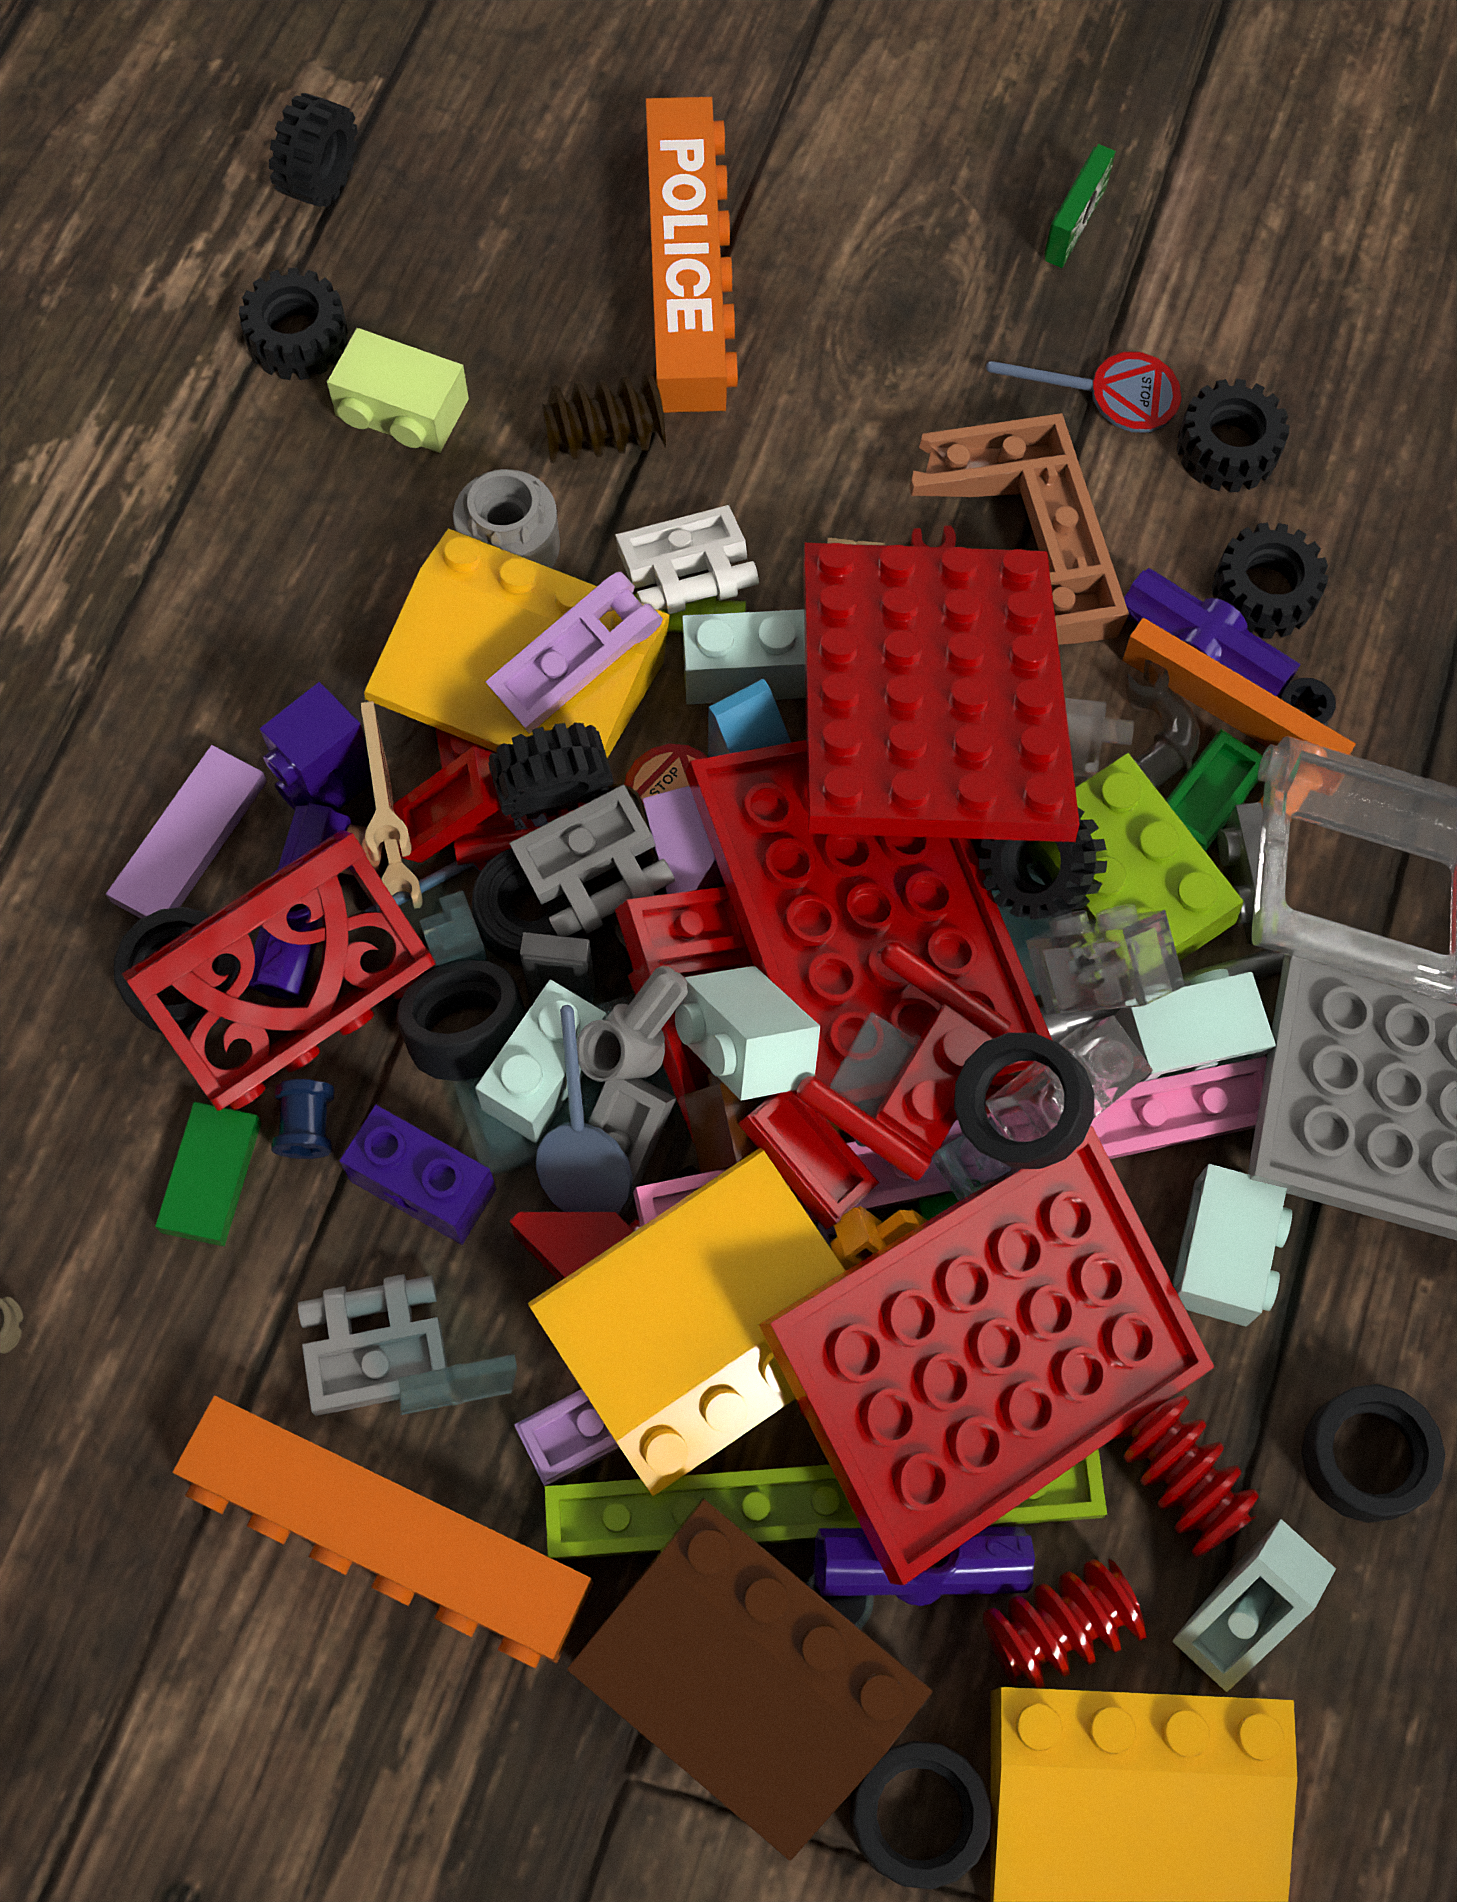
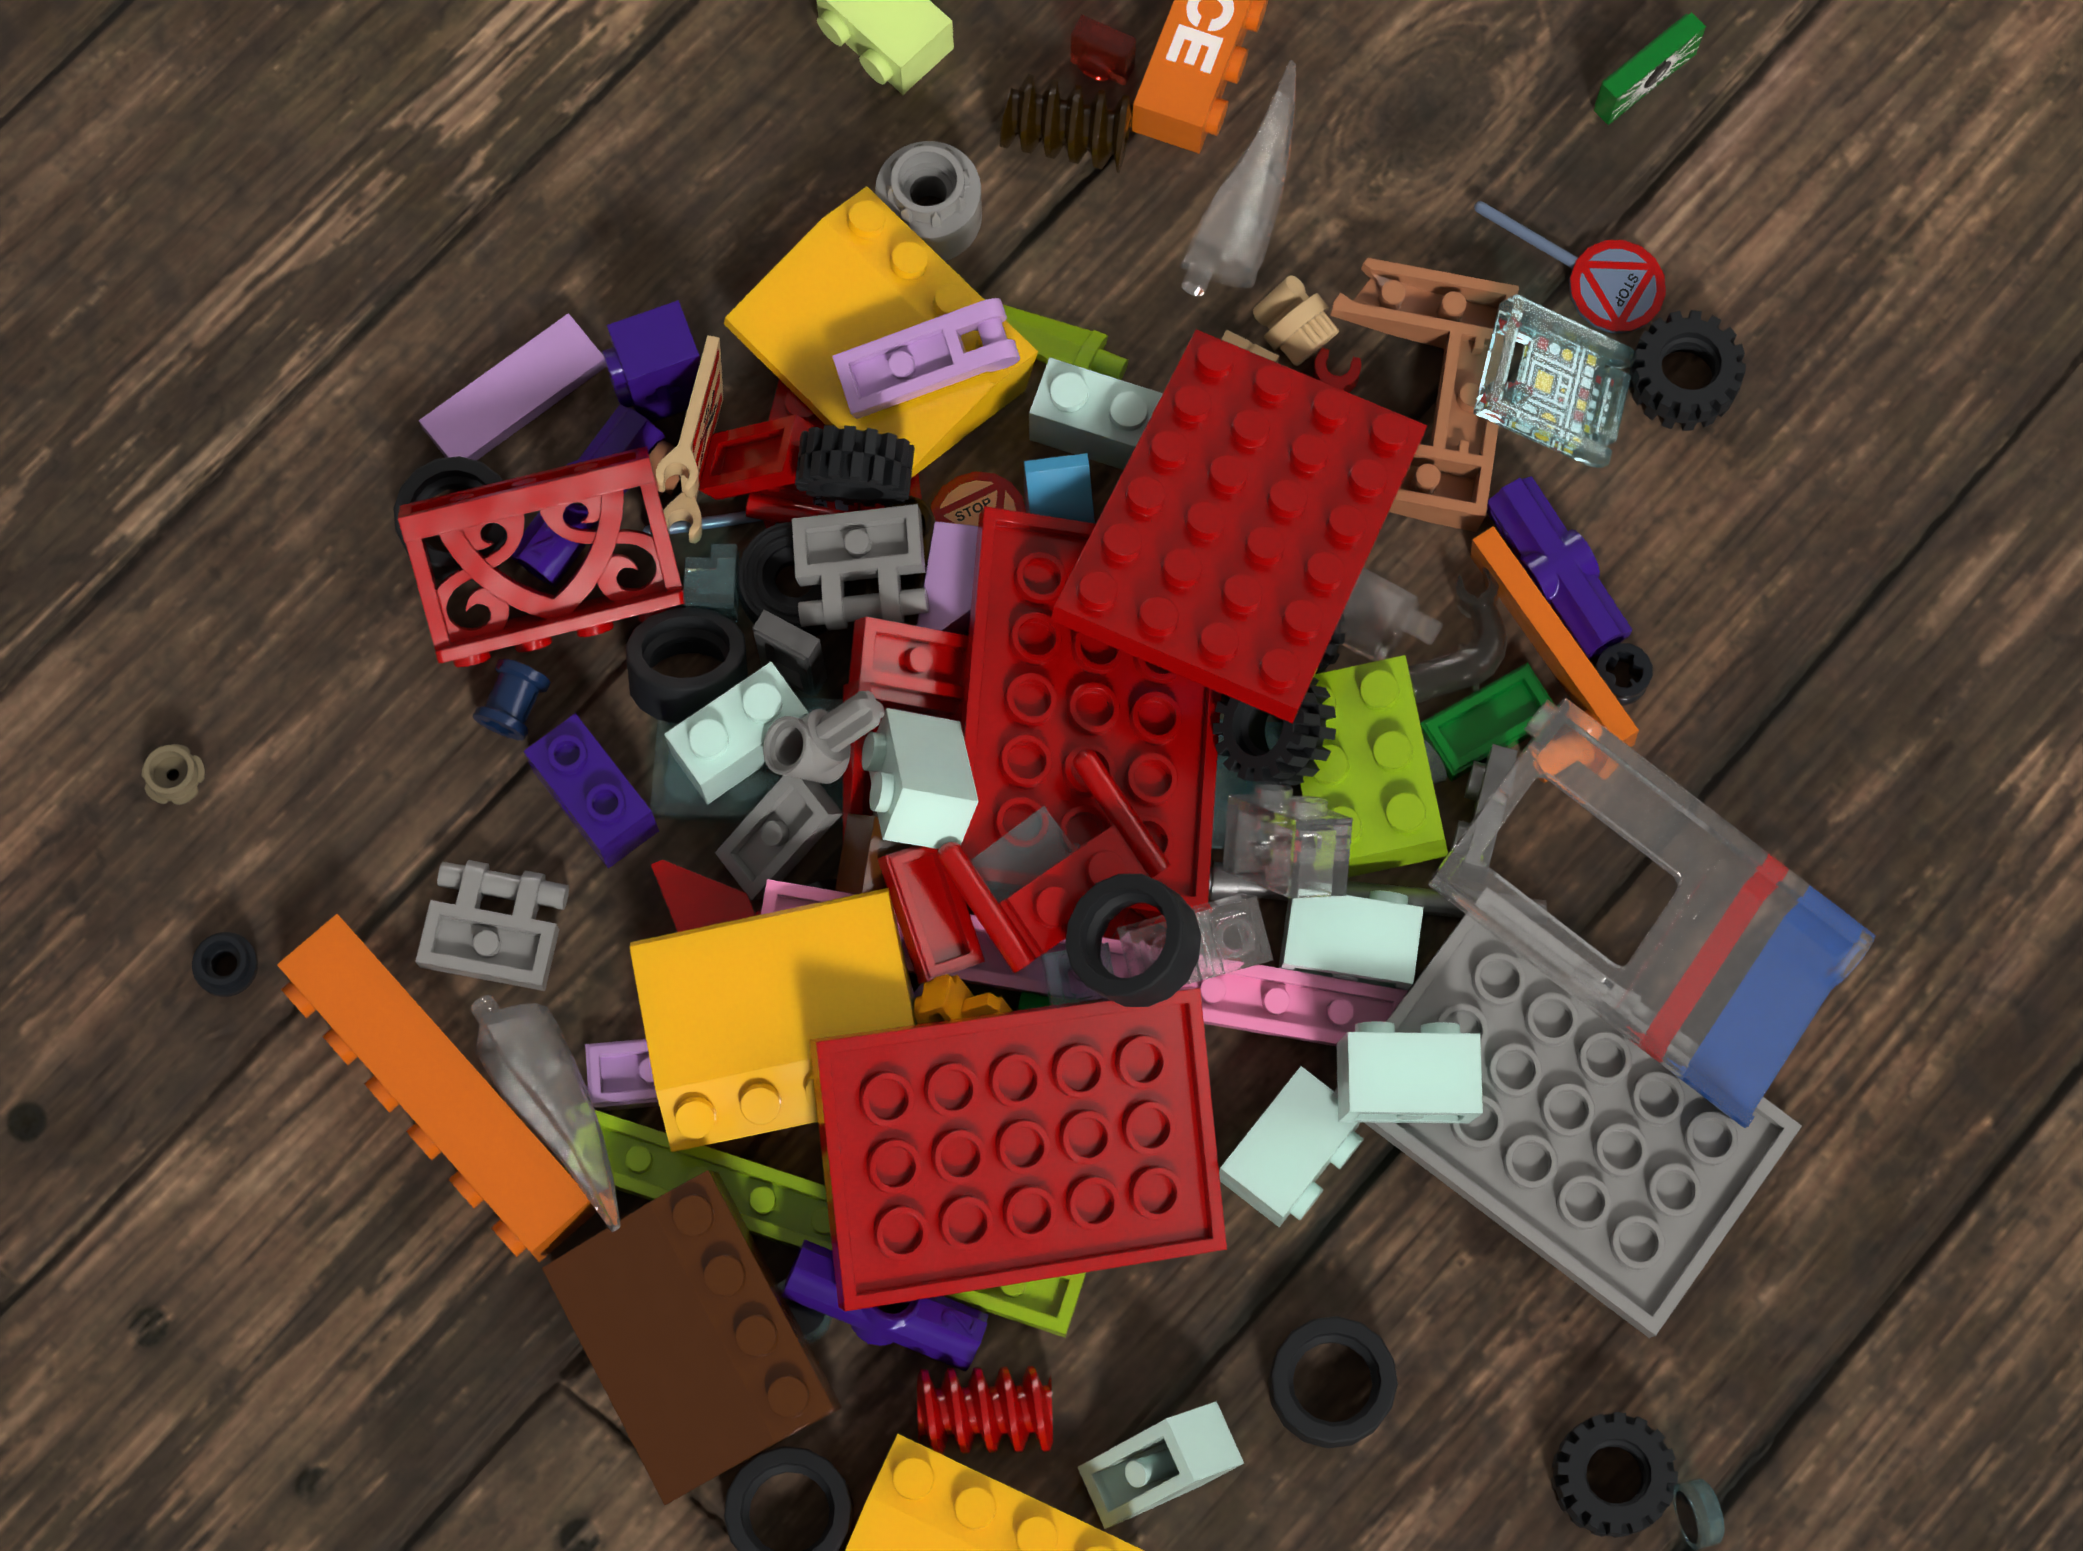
camera: 25 degrees right, 5 degrees up
green tile [155,1102,262,1247] -> none
clear light blue piece [398,1354,517,1415] -> none
sand blue piece [536,1005,633,1213] -> none
white plate [615,505,759,614] -> none
red piece [1114,1395,1259,1558] -> none
black tyre [1212,522,1329,639] -> none
none -> black plate [192,932,258,997]
none -> clear piece [471,995,621,1232]
none -> clear red plate [1071,14,1136,86]
none -> clear piece [1180,60,1296,296]
none -> tan piece [1253,275,1339,366]
none -> light aqua brick [1337,1021,1483,1124]
none -> clear light blue container [1473,294,1634,468]

